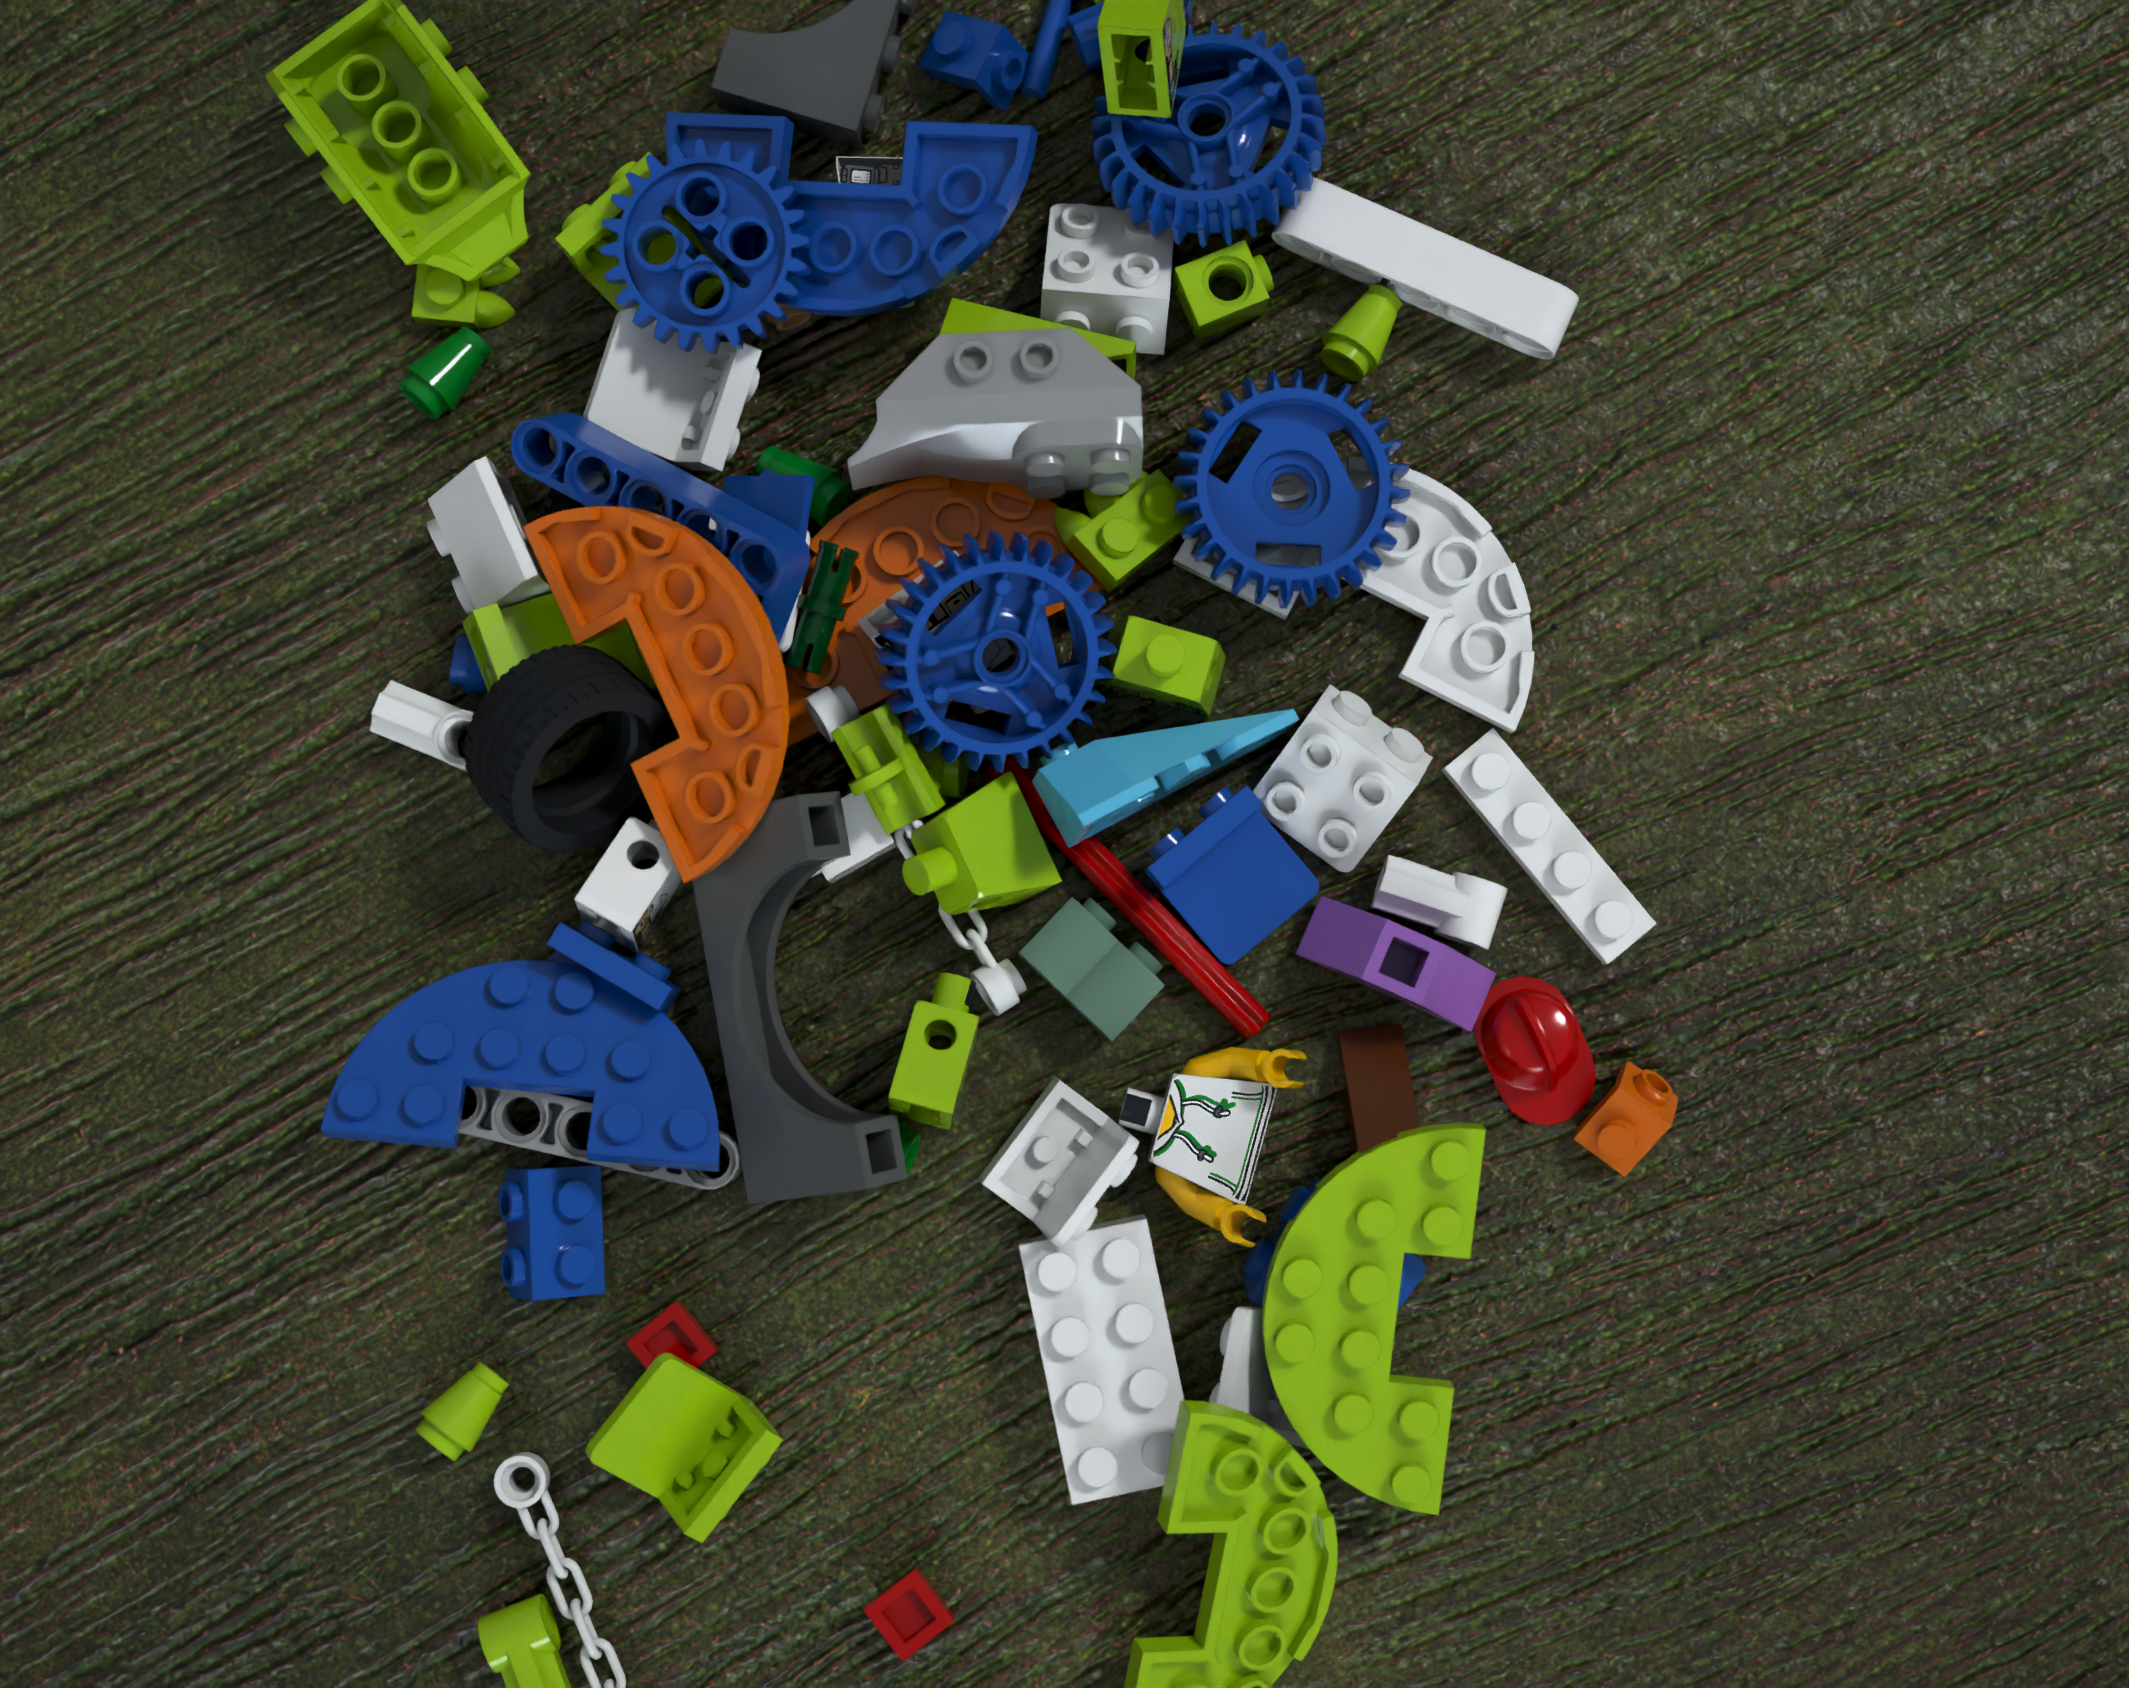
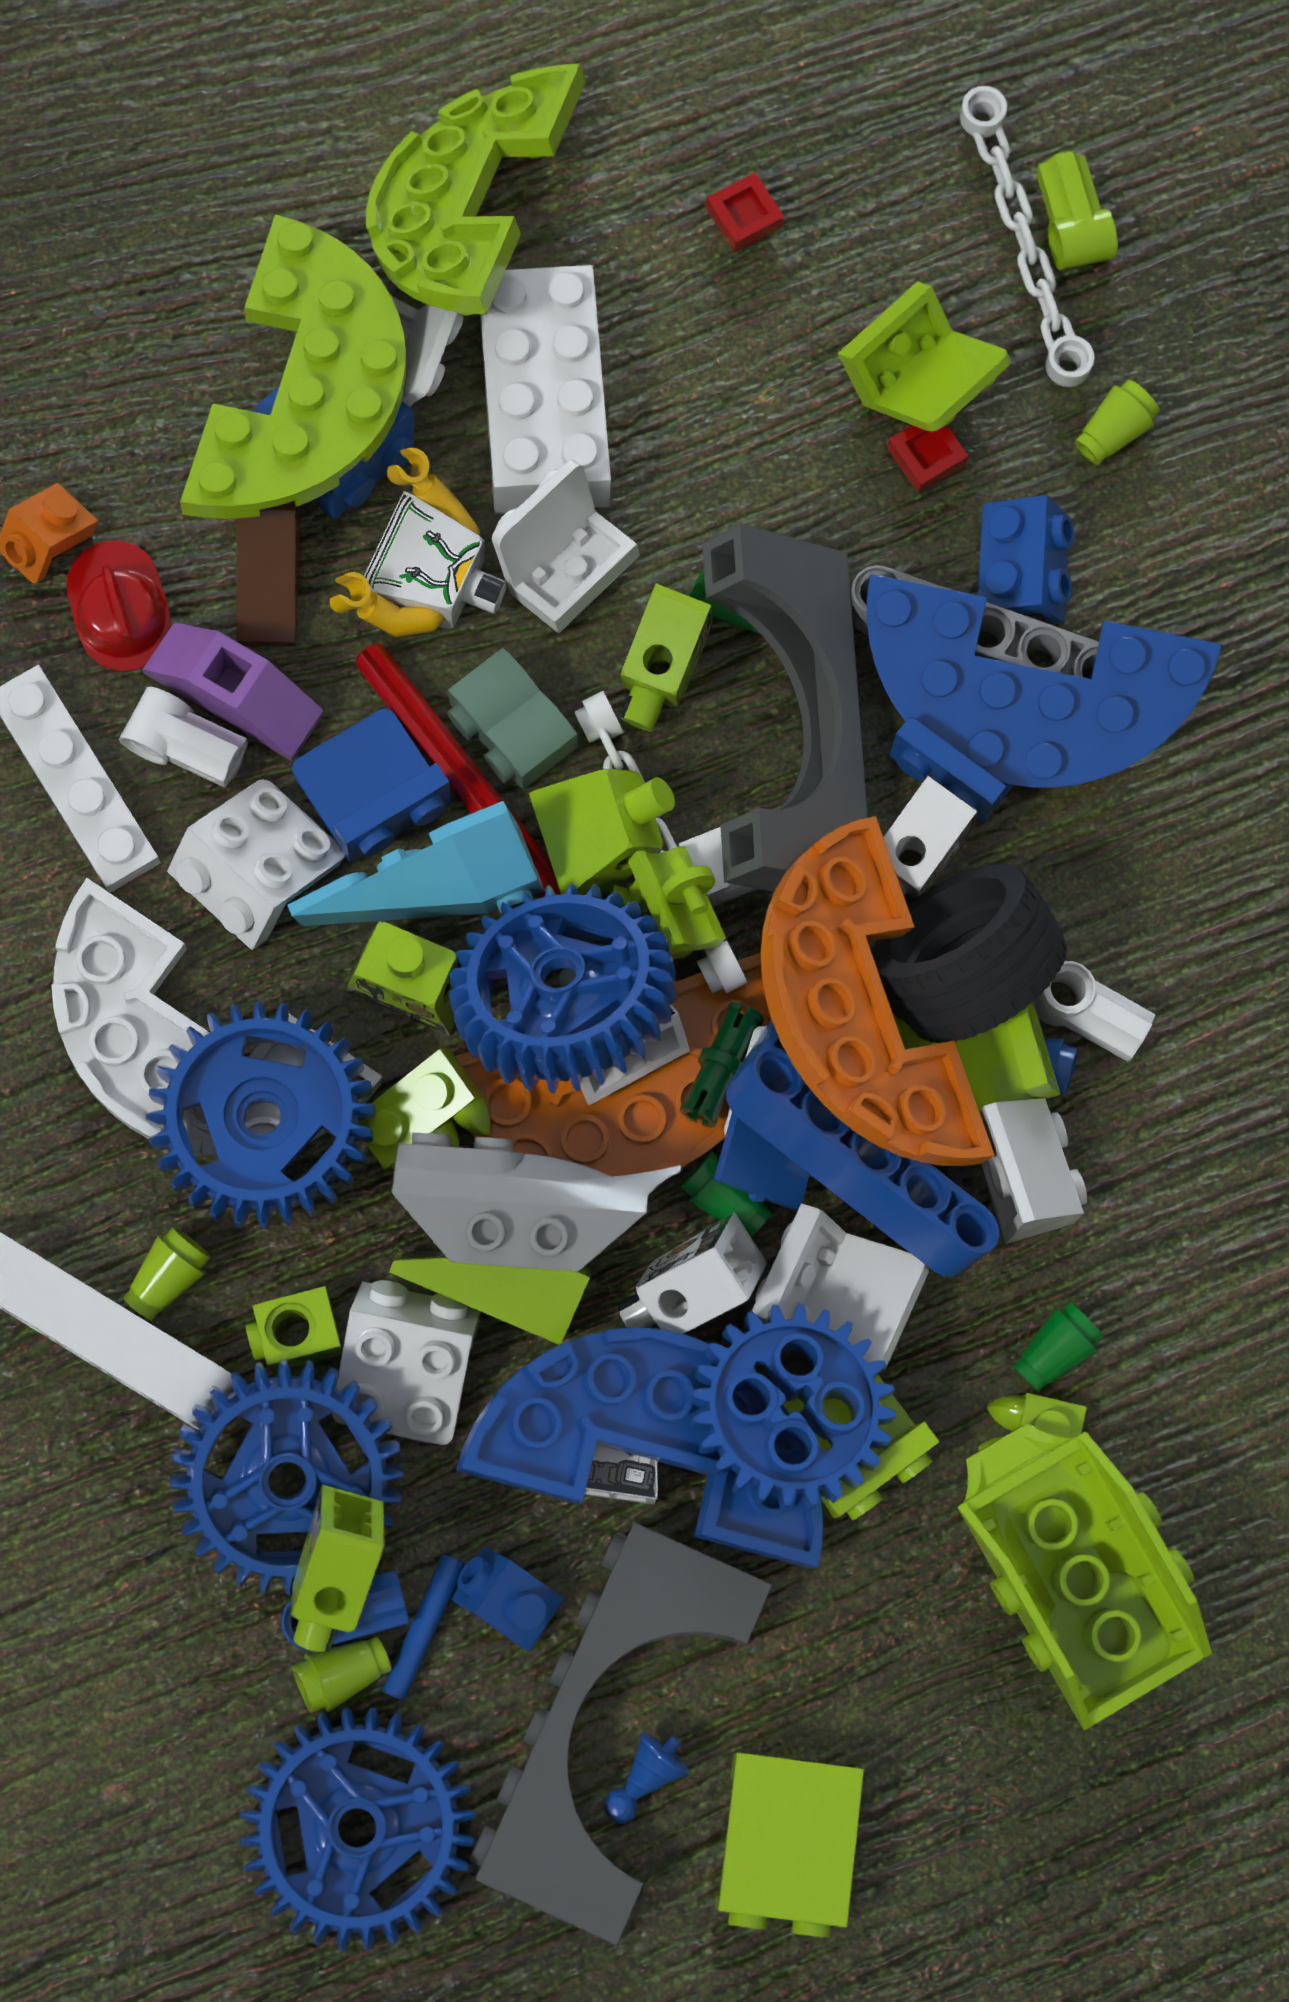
camera: 175 degrees left, 10 degrees down
none -> white torso [618,1212,767,1334]

